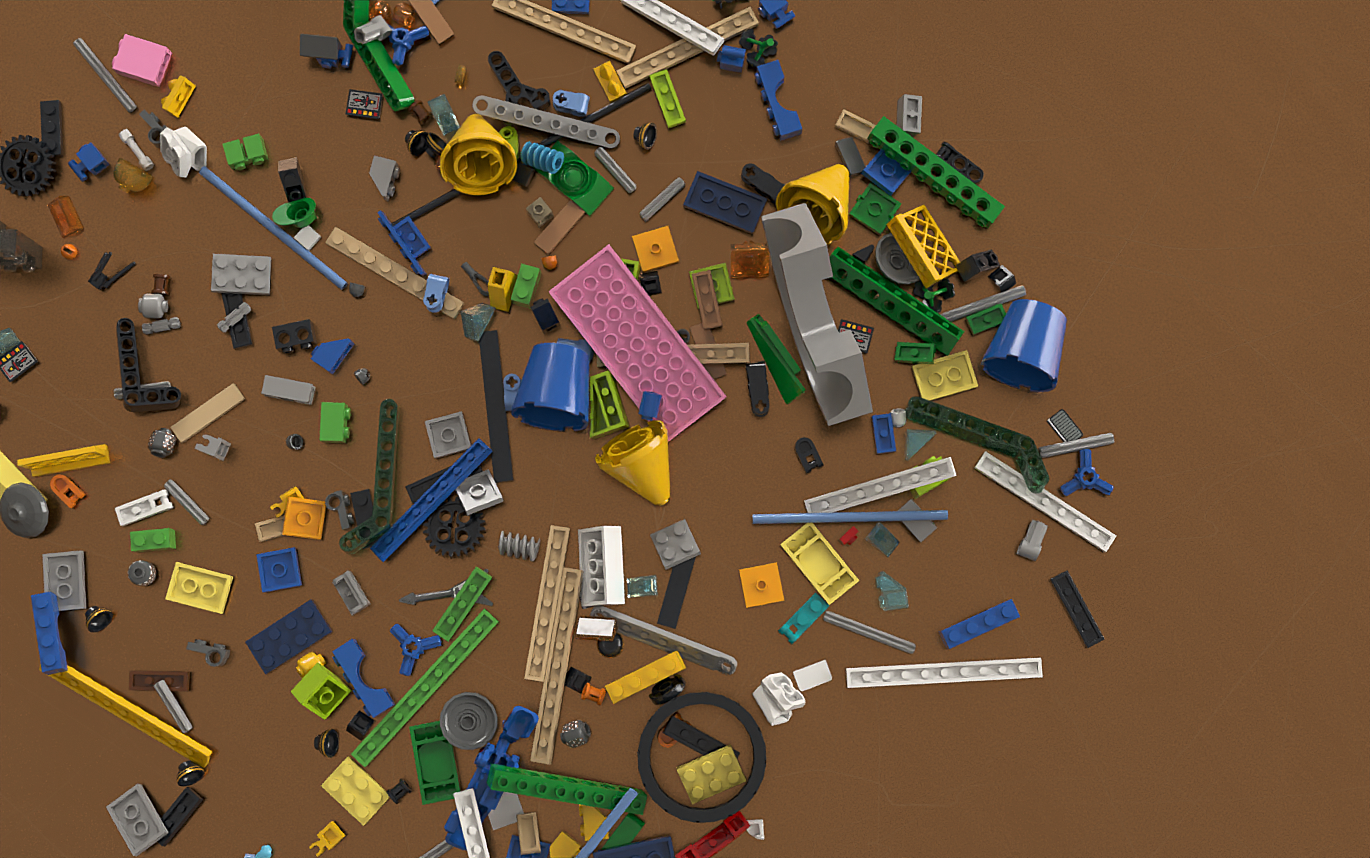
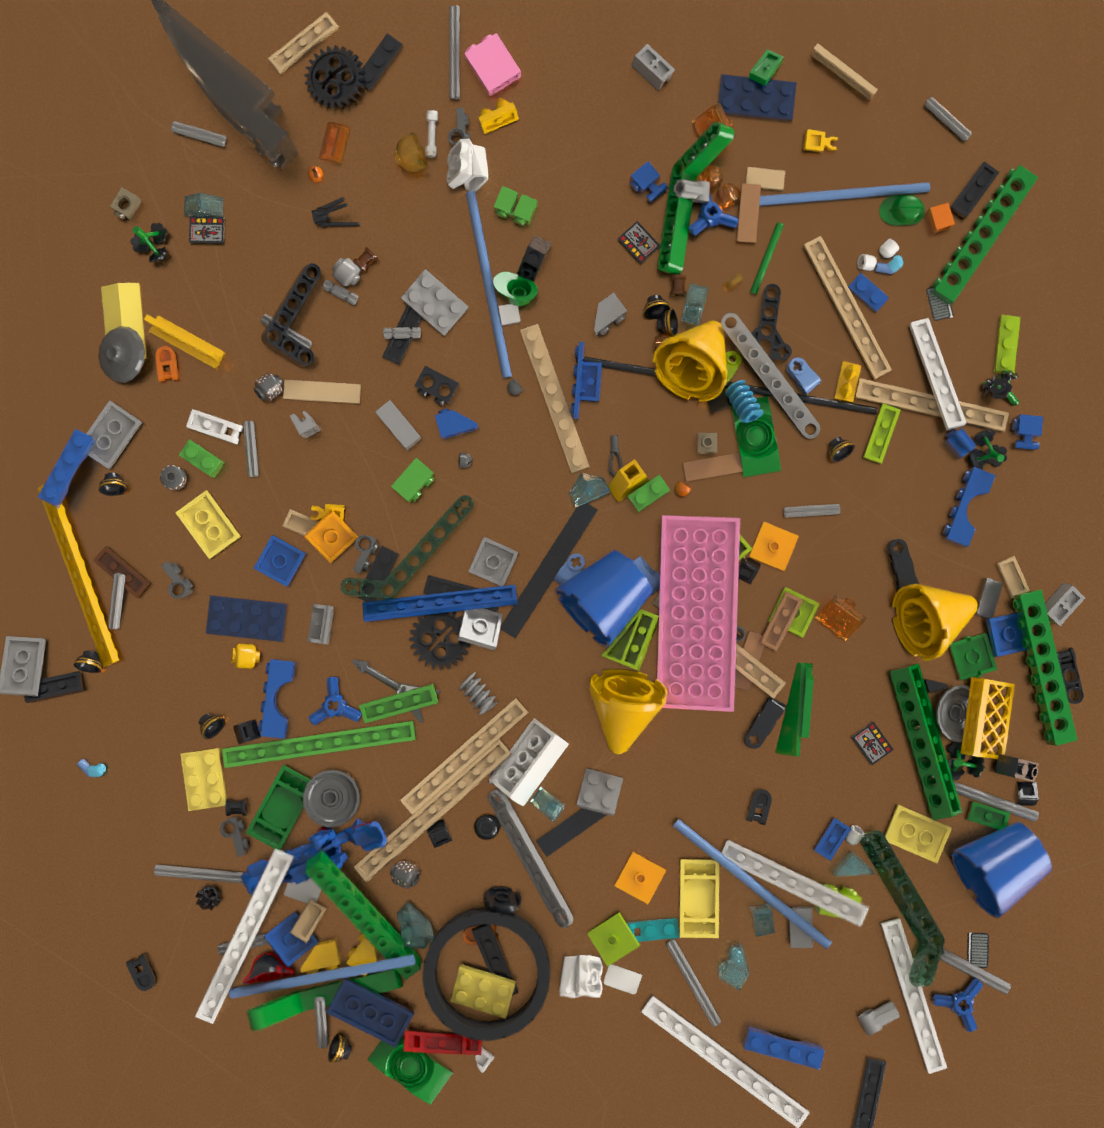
camera: 35 degrees right, 5 degrees up
blue brick [68,143,110,182] -> none
dark grey hinge [286,434,303,450] -> none
lime brick [291,662,351,720] -> none
dark grey slope [300,34,340,60] -> none
yellow plate [309,821,345,857] -> none
medium blue piece [423,274,449,313] -> none
black slope [531,298,561,334] -> none
flat silver slope [575,616,618,641] -> none
orange bush [581,683,606,706] -> none
light grey axle [594,147,636,193] -> none
yellow brick [605,650,686,704] -> none
blue brick [638,391,662,421] -> none
dark blue plate [683,171,767,234] -> none
light grey piece [761,203,873,426] -> none
red plate [838,526,859,546] -> none
green plate [895,342,936,364] -> none
none -> dark grey plate [220,816,249,857]
none -> clear light blue slope [397,903,434,949]
none -> lime plate [587,912,640,967]
none -> green bar [750,222,784,295]

